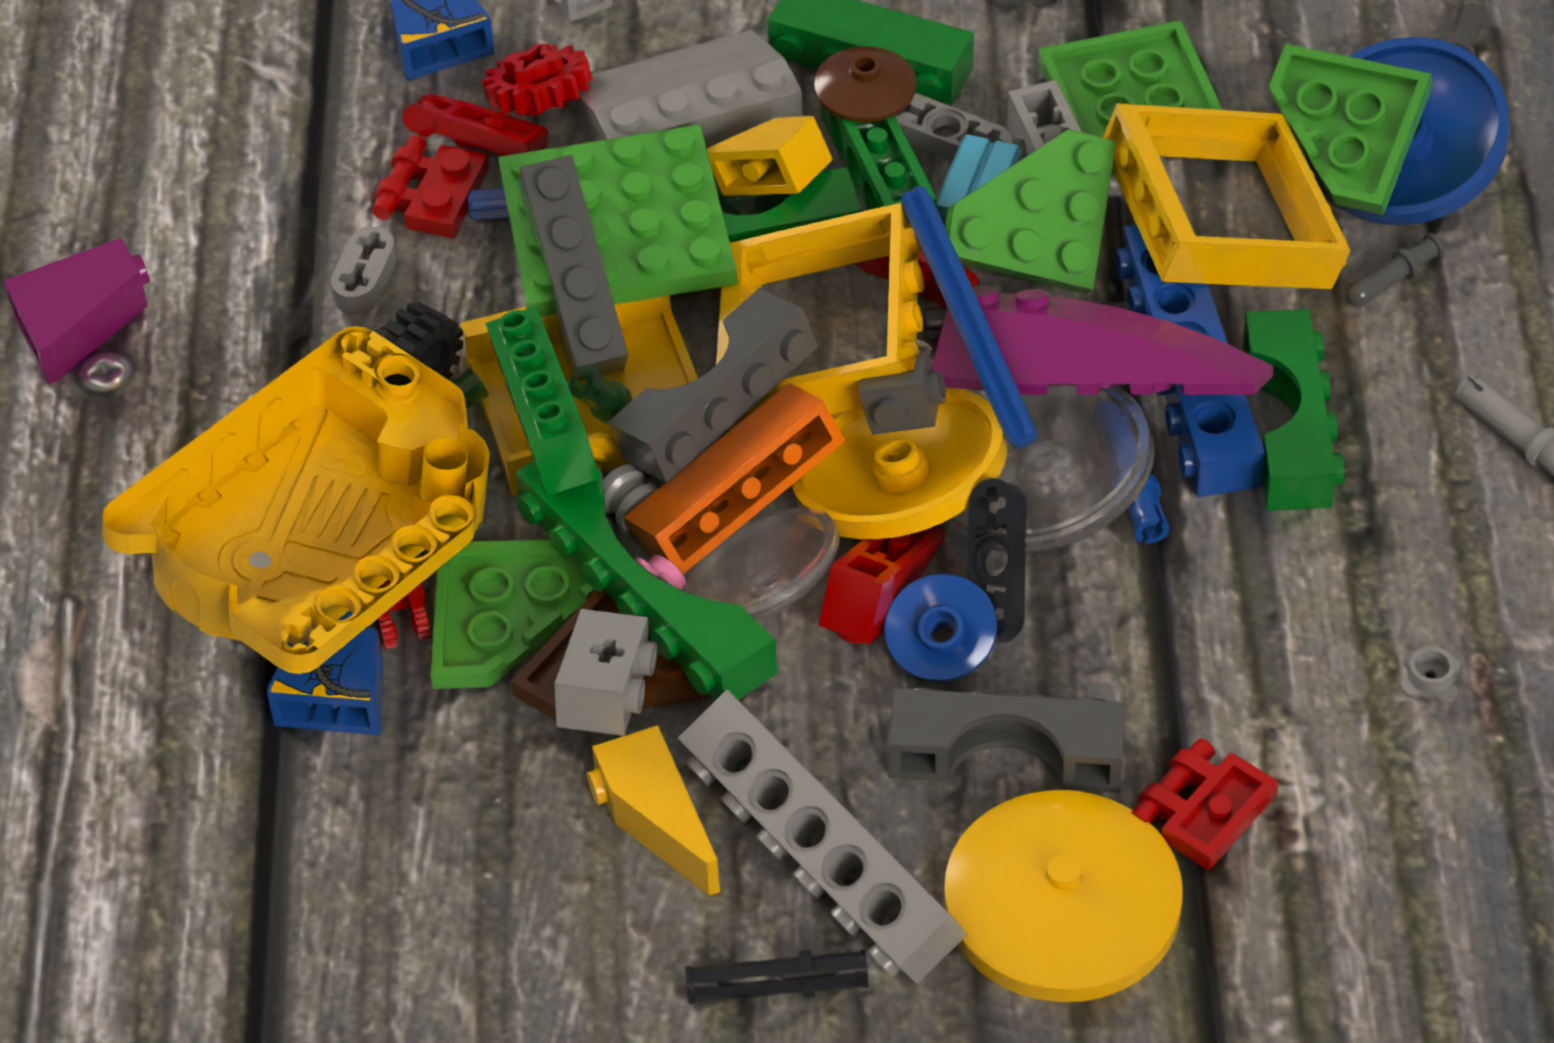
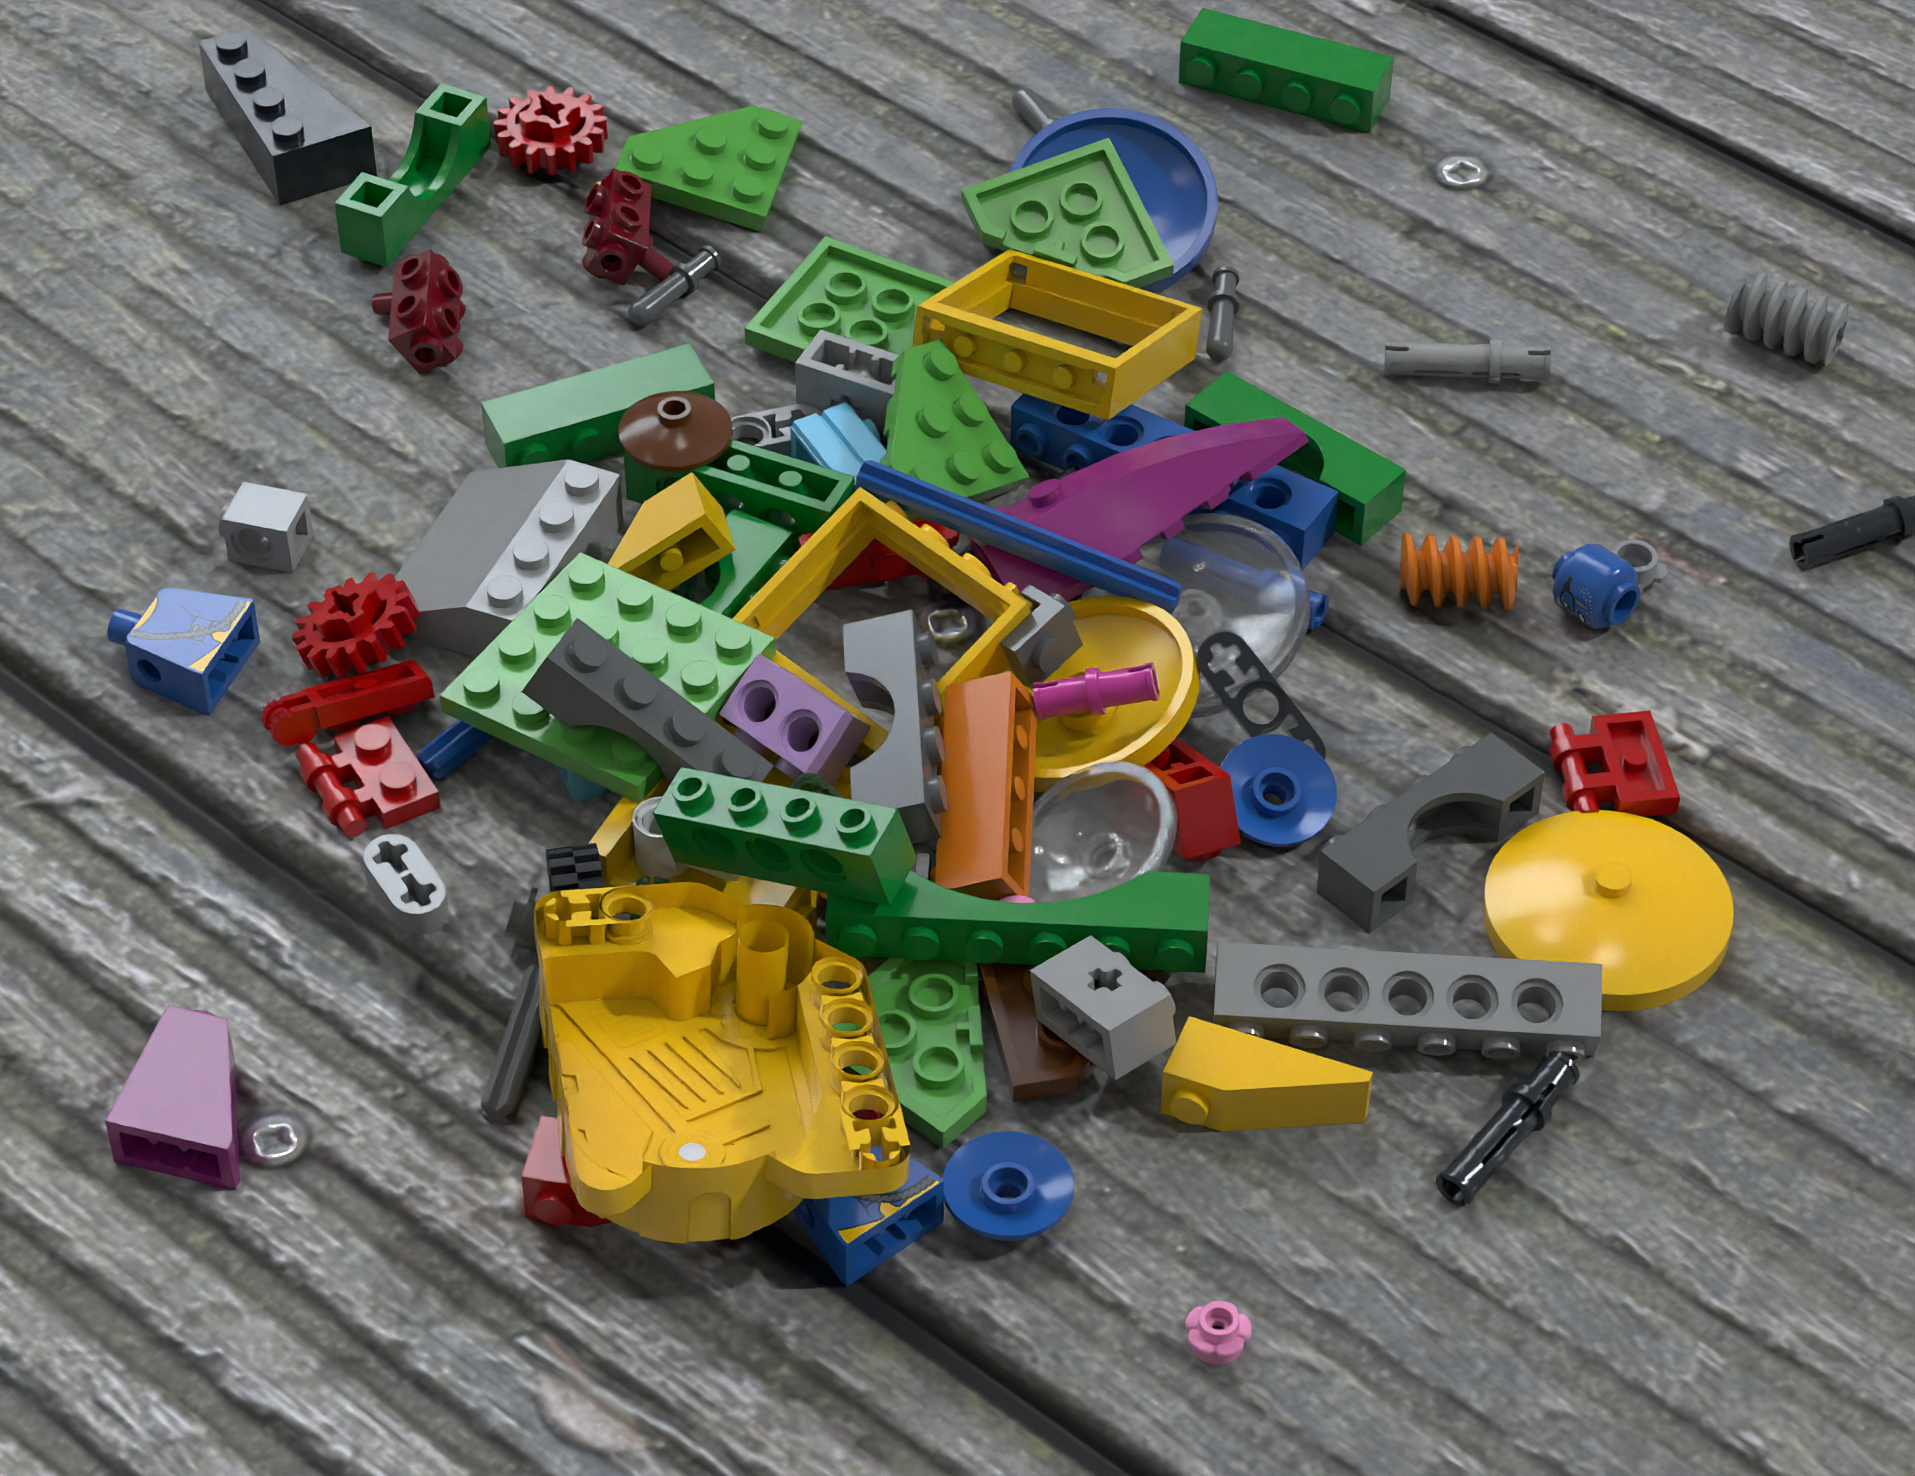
camera: 50 degrees left, 5 degrees down
none -> lavender brick [719,653,871,787]
none -> blue dish [942,1131,1074,1241]
none -> dark pink pin [1033,662,1160,721]
none -> bright pink plate [1185,1301,1252,1365]
none -> orange piece [1399,533,1519,611]
none -> blue head [1552,544,1641,629]

